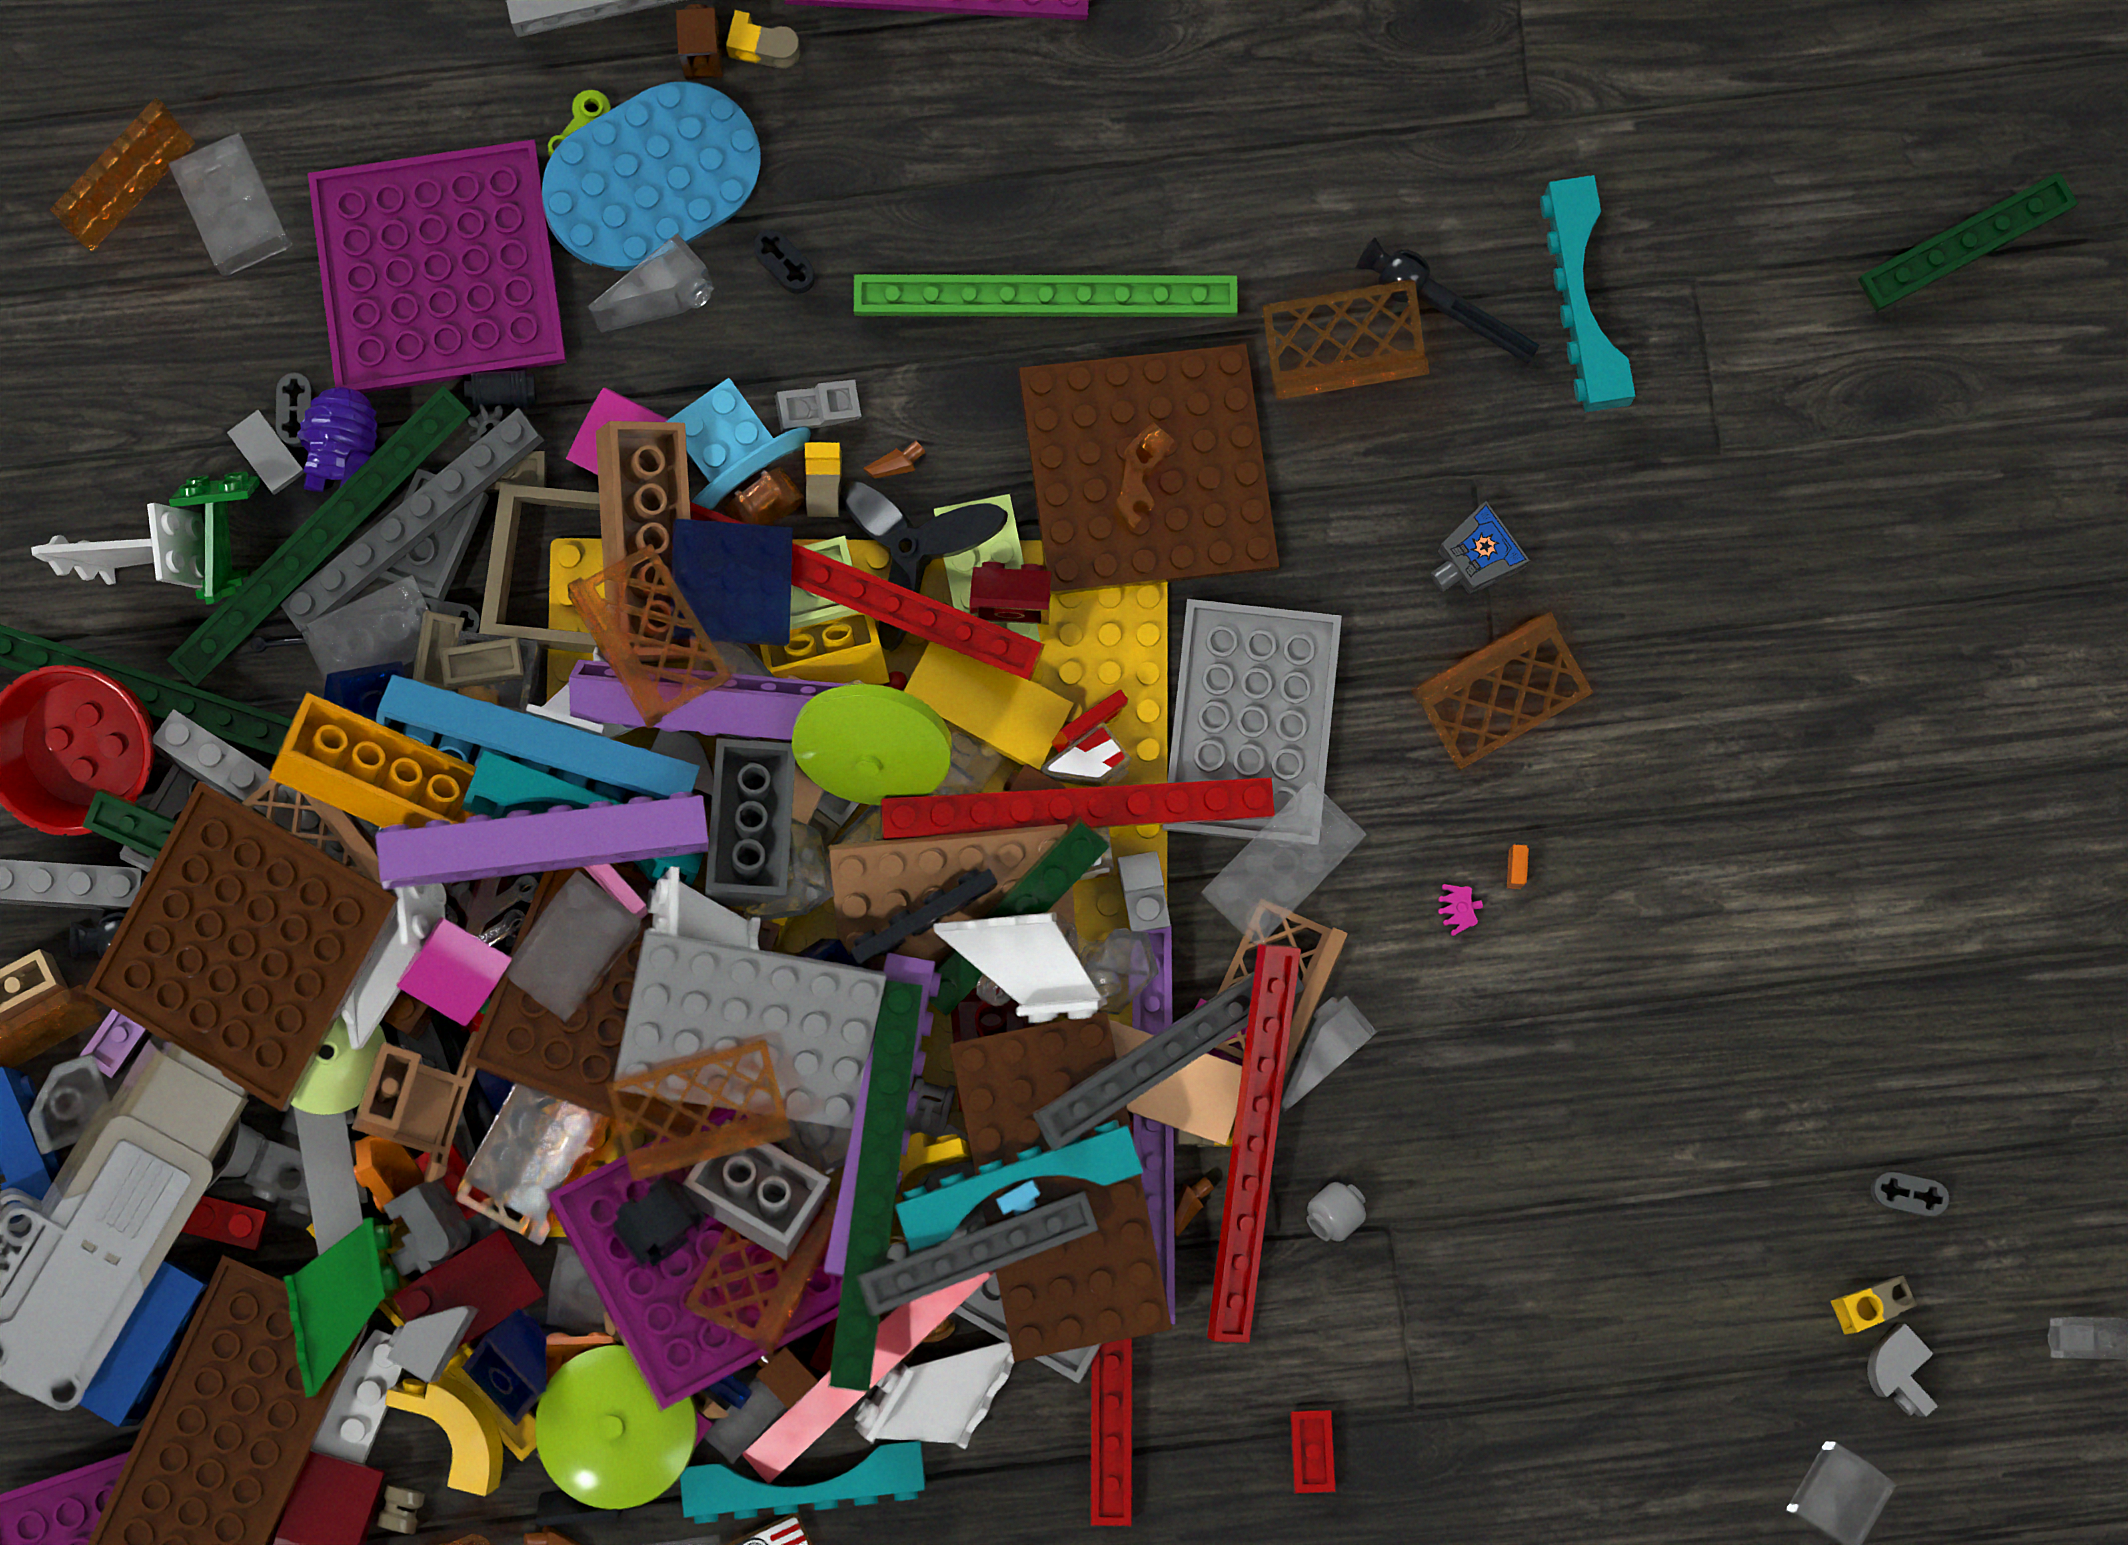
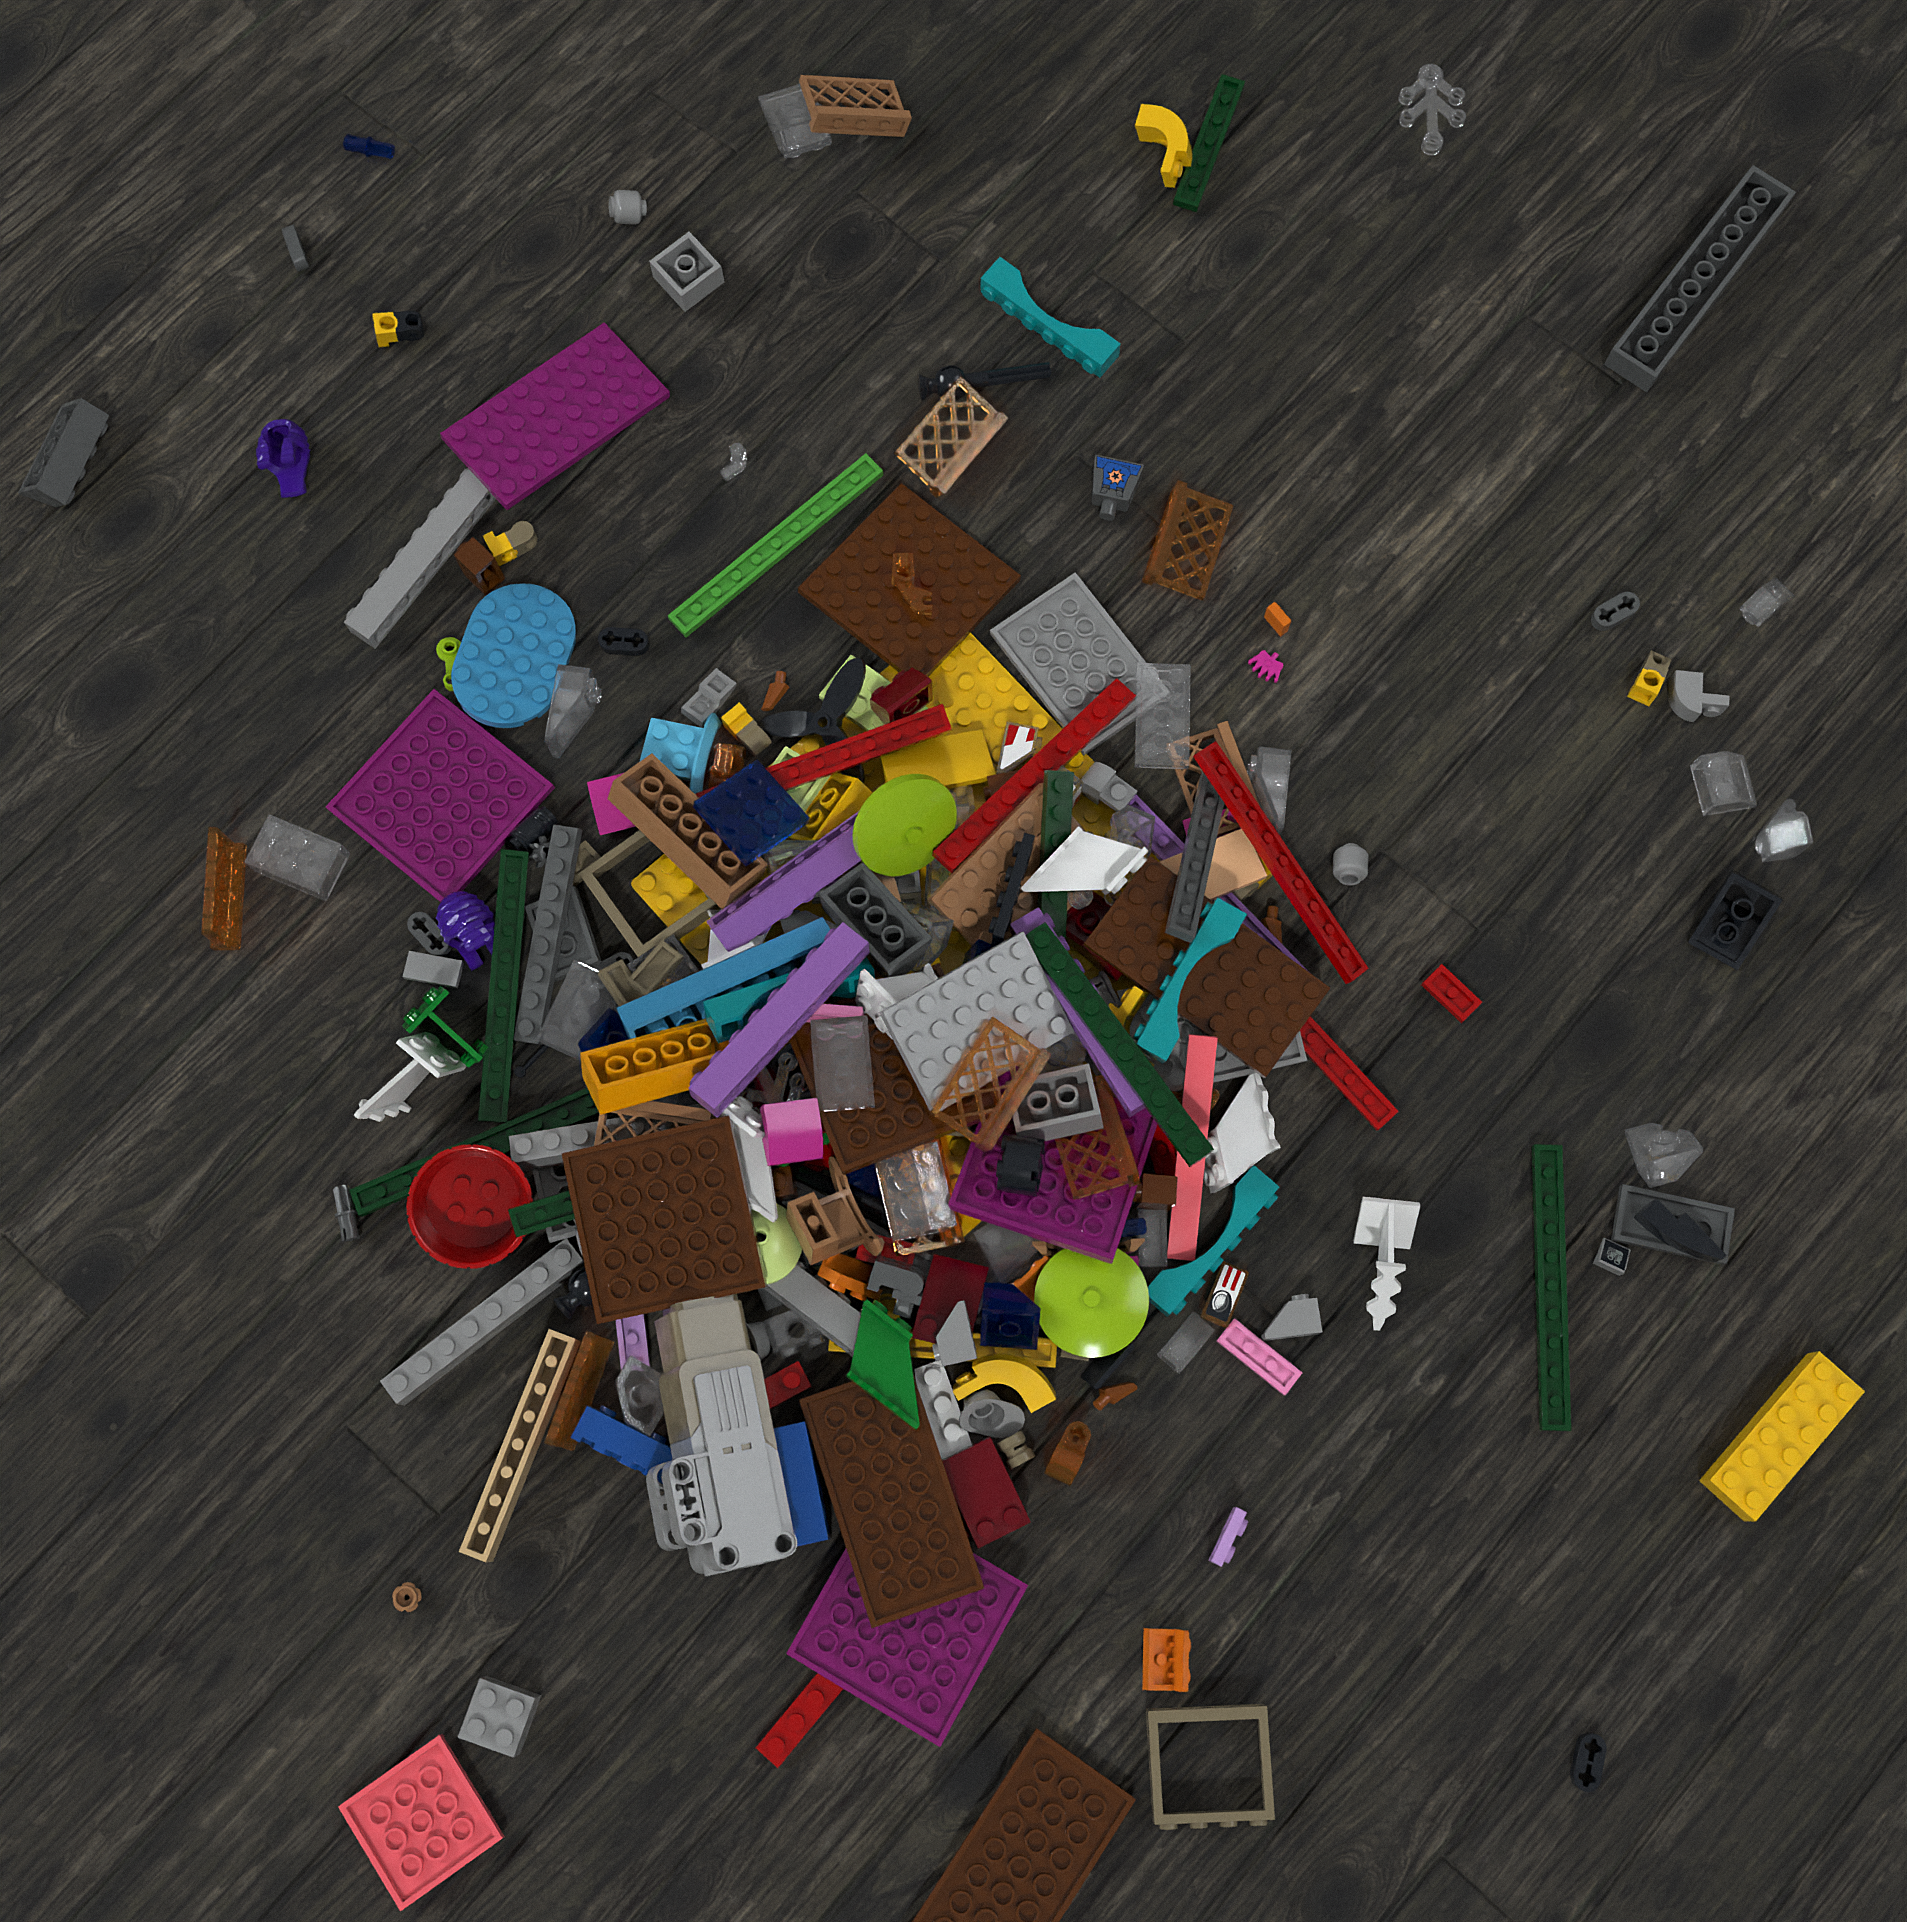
camera: 40 degrees left, 5 degrees down
clear orange fence [567,544,732,729] -> none
dark grey plate [857,1191,1098,1316] -> none
medium azure plate [996,1178,1041,1216] -> none
red tile [1051,689,1128,753] -> none
none -> clear arm [720,443,747,481]
none -> light grey piece [959,1390,1025,1438]
none -> yellow arch [1135,104,1192,188]

